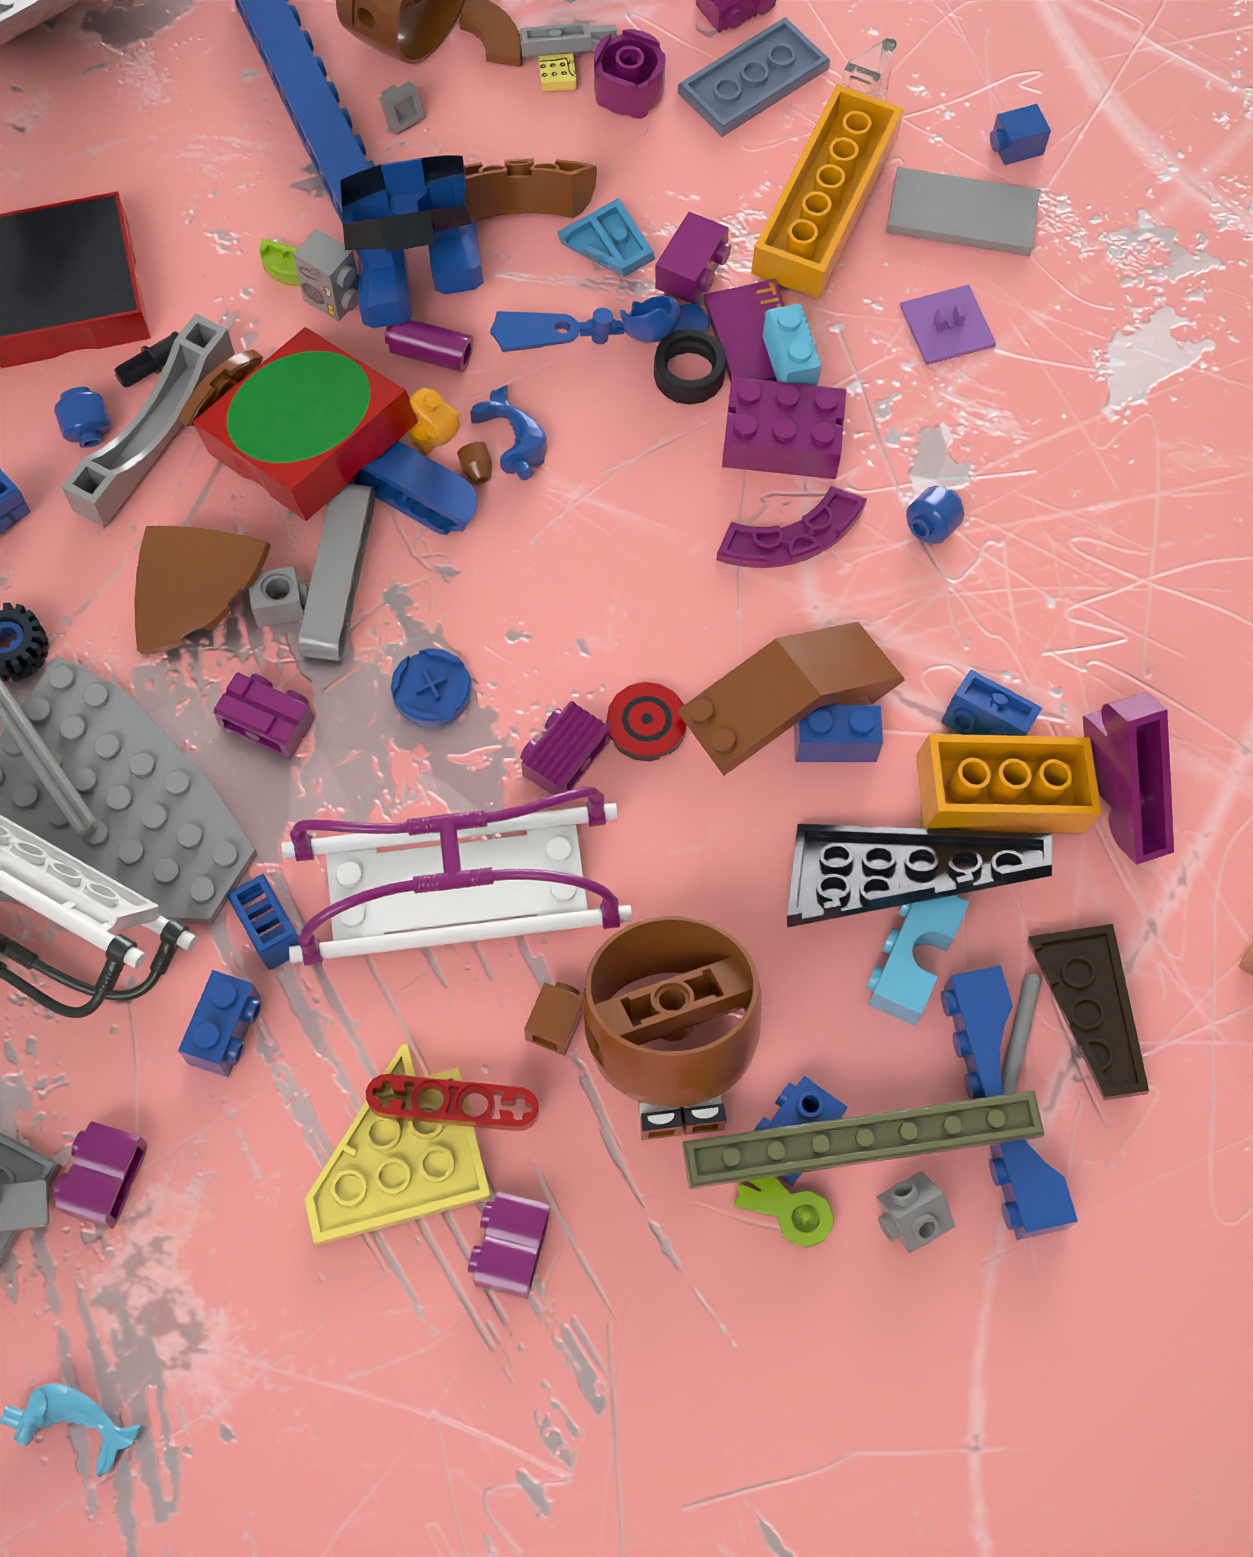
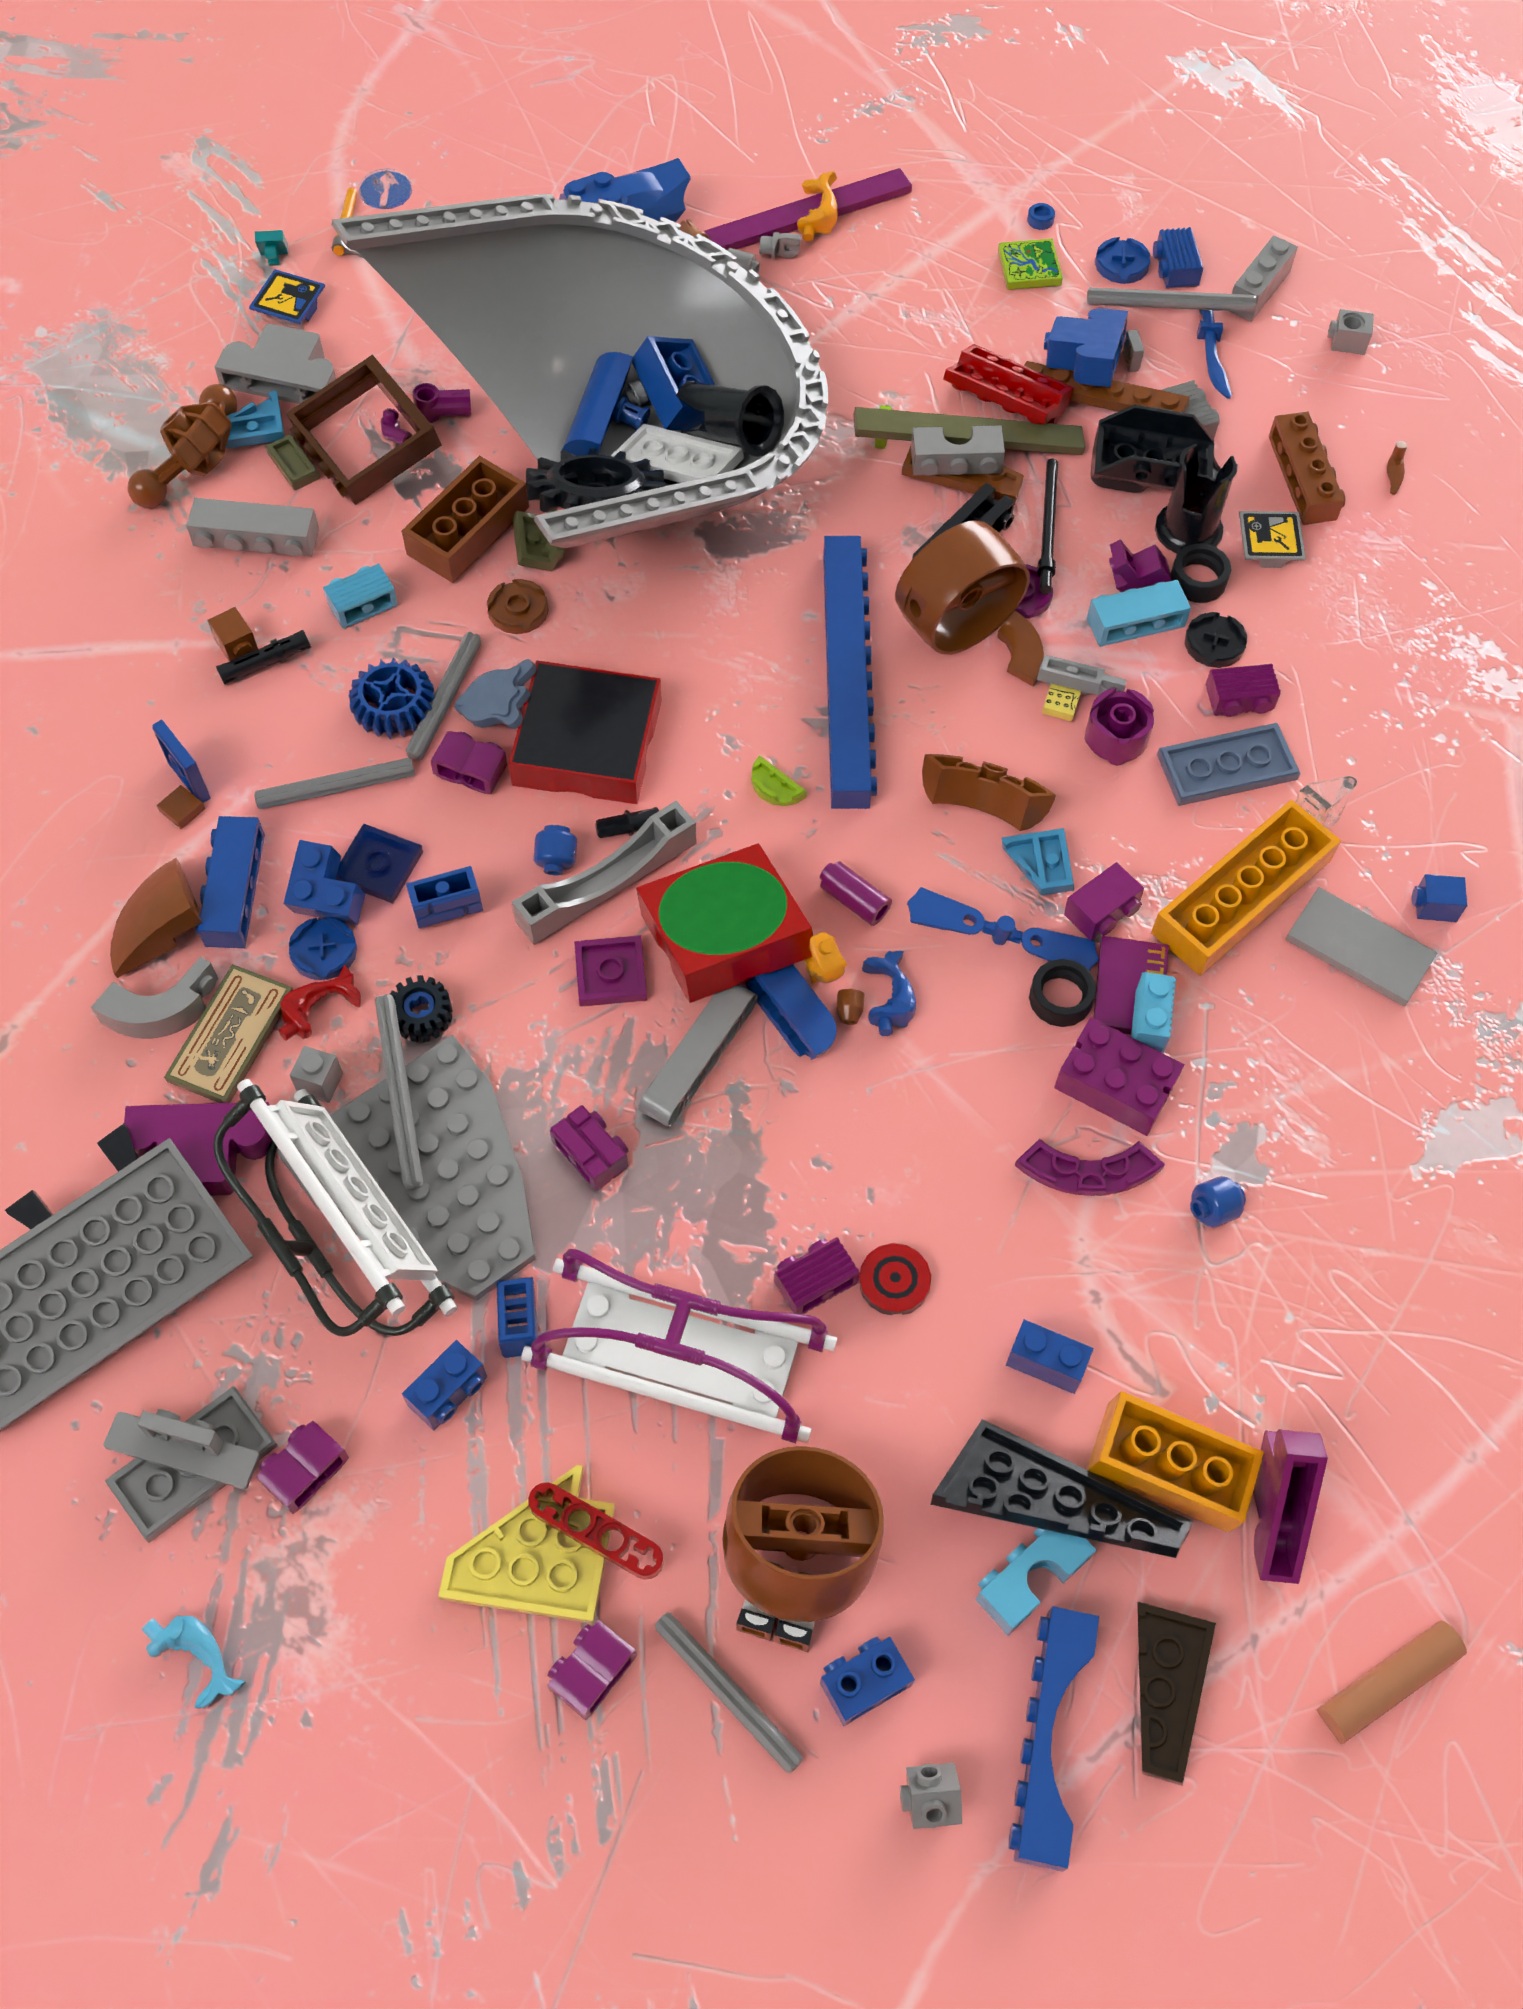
camera: 25 degrees right, 5 degrees down
dark orange brick [134,526,271,654] -> none
dark orange tile [177,349,263,427] -> none
light grey brick [249,566,309,628] -> none
light grey brick [293,229,359,321] -> none
blue piece [340,155,484,328] -> none
light grey tile [379,81,425,134] -> none
blue tile [391,648,472,727] -> none
dark orange brick [524,982,584,1056] -> none
blue hair [619,295,681,343] -> none
dark orange windscreen [677,622,905,776] -> none
olive tile [682,1090,1045,1189] -> none
lime piece [733,1177,834,1248] -> none
medium lavender piece [900,284,996,365] -> none
blue bracket [941,669,1042,736] -> none
light grey bar [1001,973,1042,1095] -> none
none -> magenta tile [574,935,647,1007]
none -> light grey axle [655,1612,803,1773]

